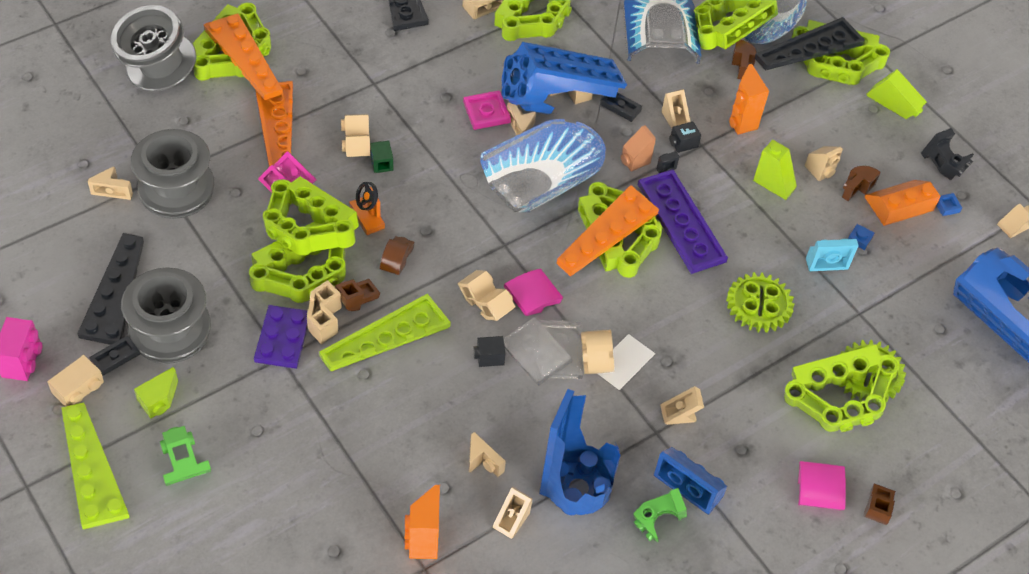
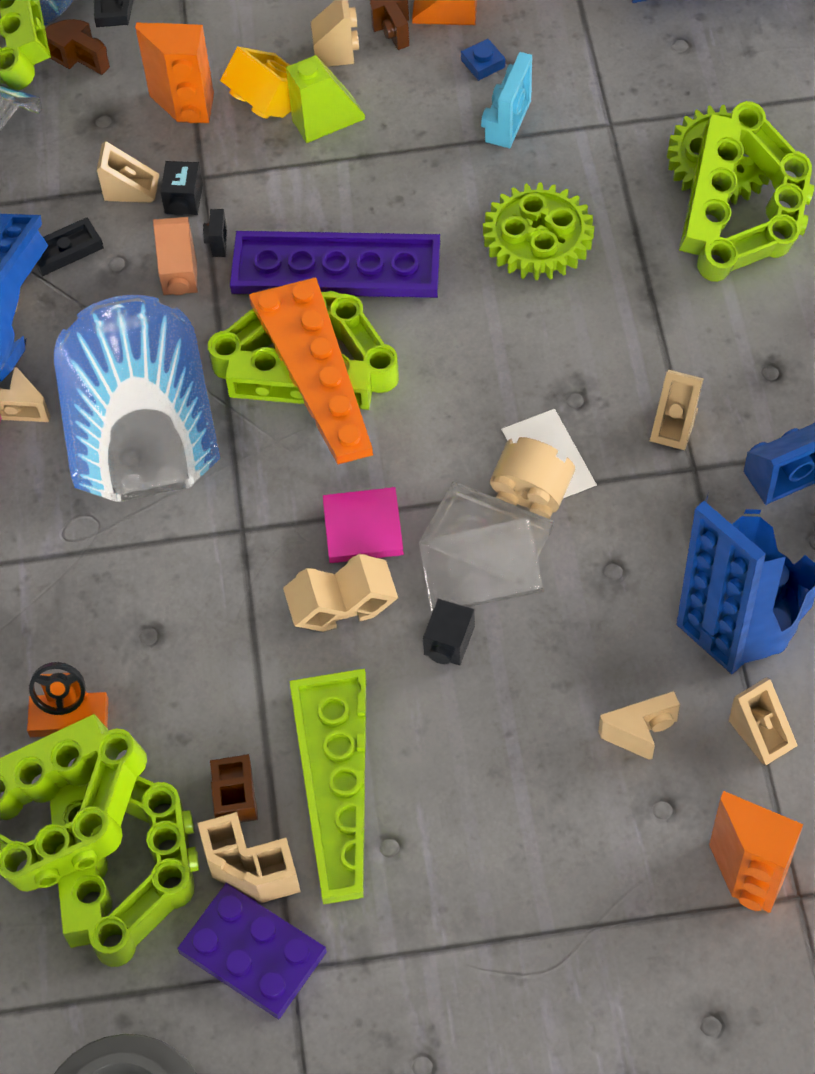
camera: 55 degrees left, 5 degrees up
reddish brown brick [380,236,415,275] -> none
none -> yellow slope [220,46,291,119]

